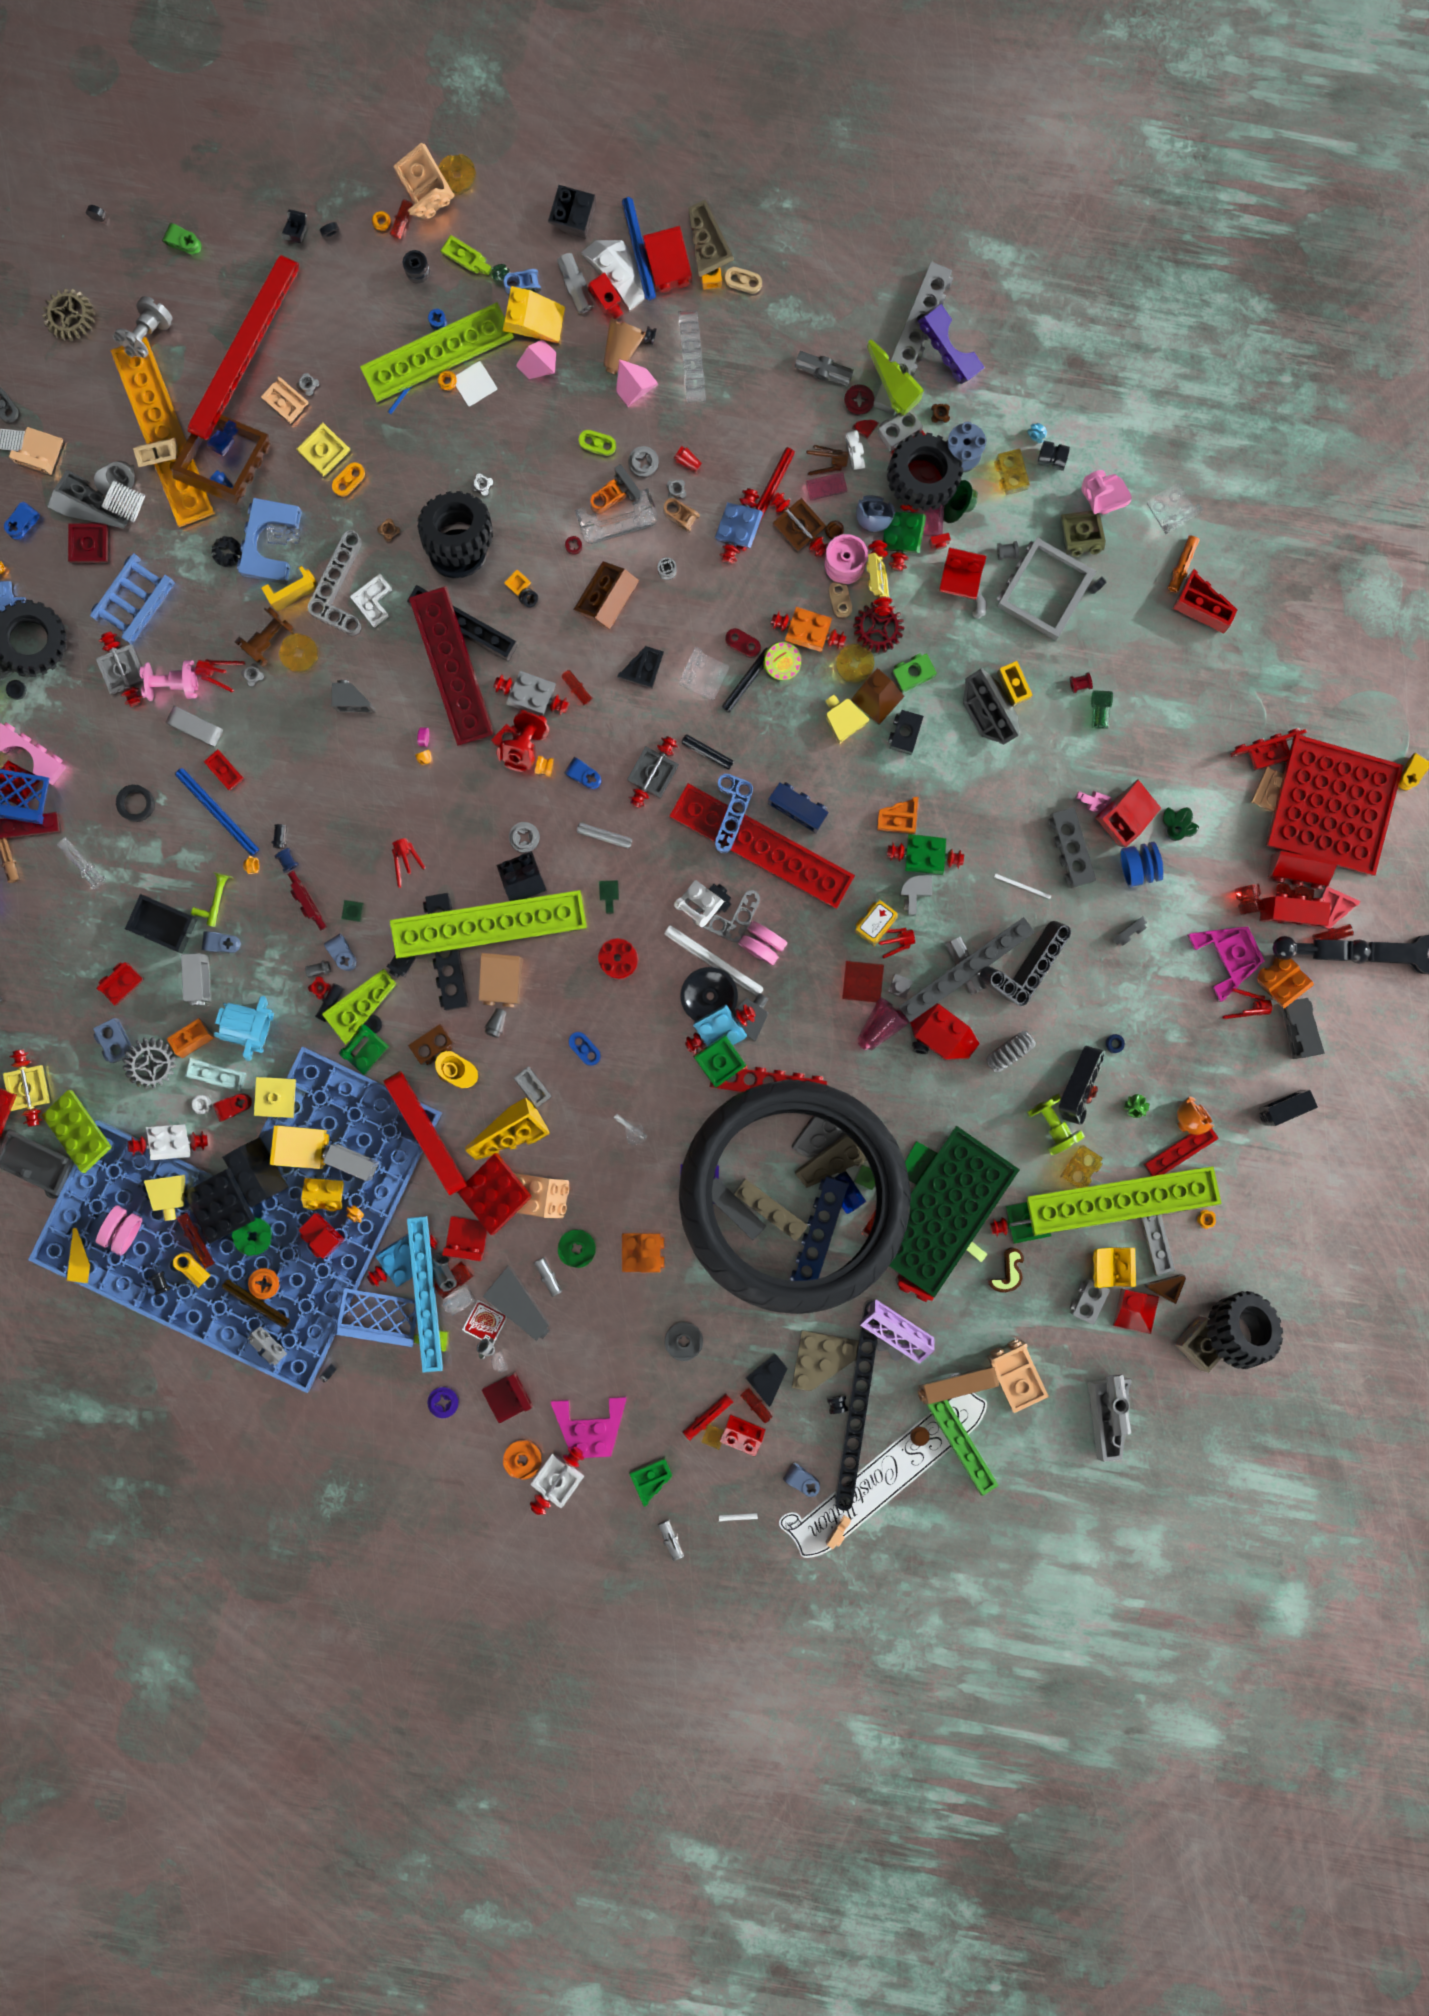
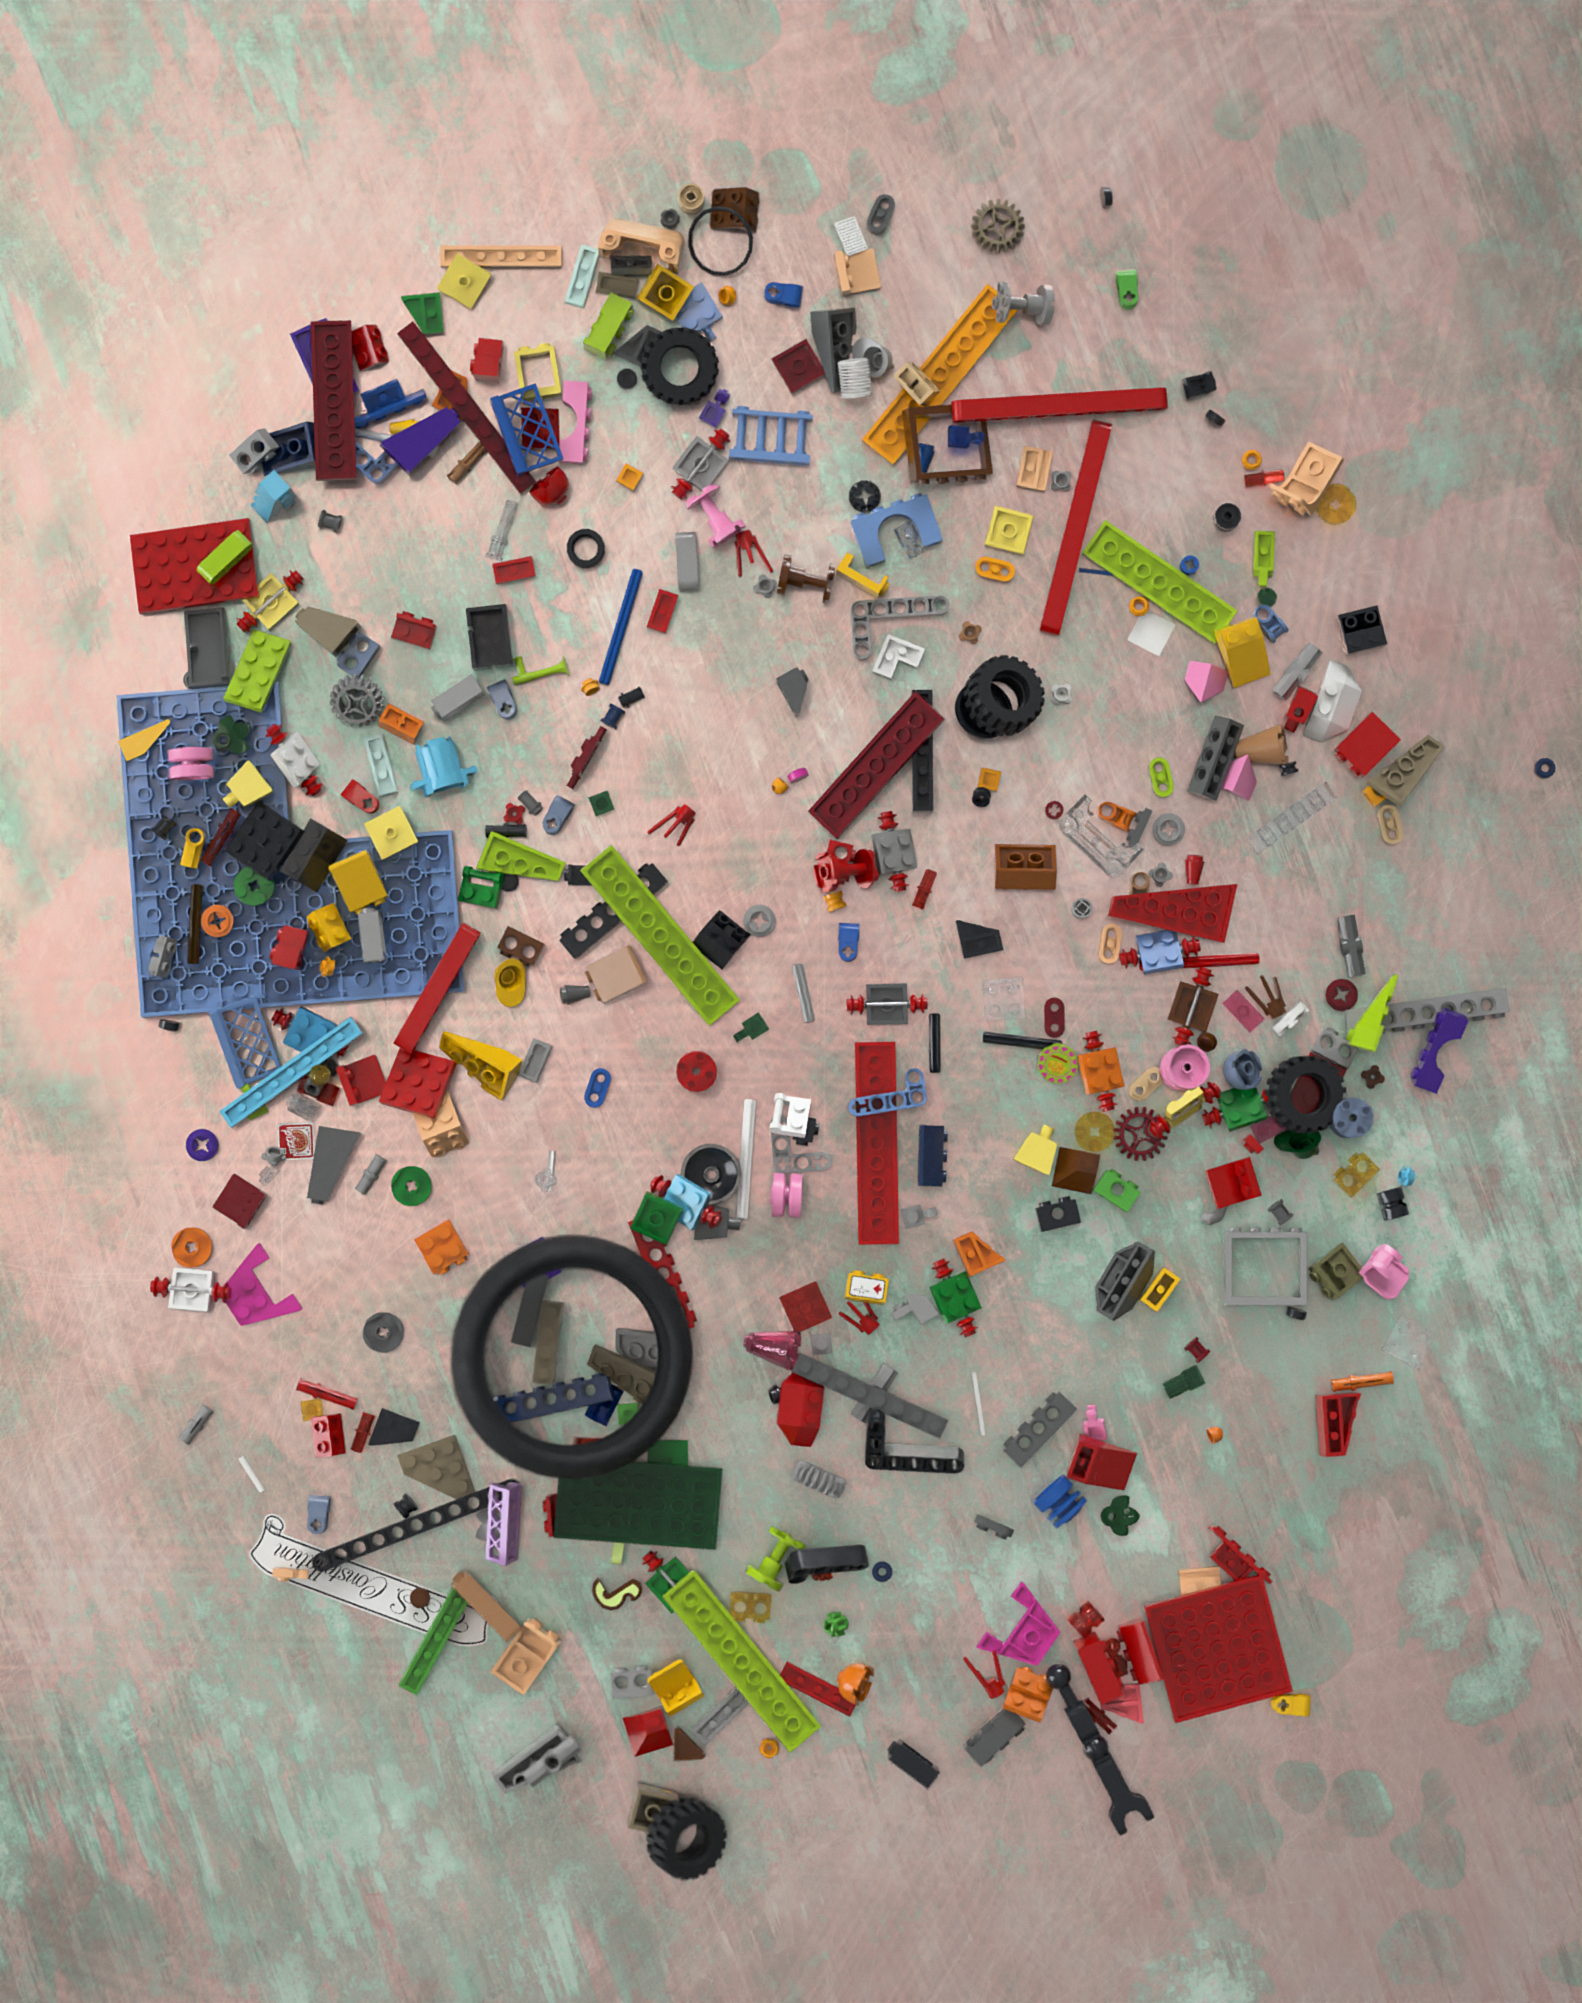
camera: 60 degrees right, 0 degrees up
white tile [191,1095,212,1114] -> none
clear yellow plate [279,633,318,673] -> none
blue axle [622,197,656,301] -> none
green wing [629,1457,672,1507] -> none
red tile [852,419,879,439] -> none
none -> dark green plate [213,715,250,754]
none -> dark tan slope [295,606,361,657]
none -> clear yellow tile [309,1065,330,1085]
none -> red plate [492,556,536,585]
none -> red cylinder [529,466,569,506]
none -> light orange plate [616,463,643,491]
none -> dark purple plate [699,389,731,428]
none -> light grey plate [901,1205,937,1229]
none -> red beam [1039,419,1112,636]
none -> light nougat plate [1098,924,1122,964]
none -> red wing [1108,884,1237,943]
none -> dark grey brick [1187,715,1244,801]
none -> orange hinge [1206,1426,1223,1444]
none -> dark blue plate [1535,758,1555,778]

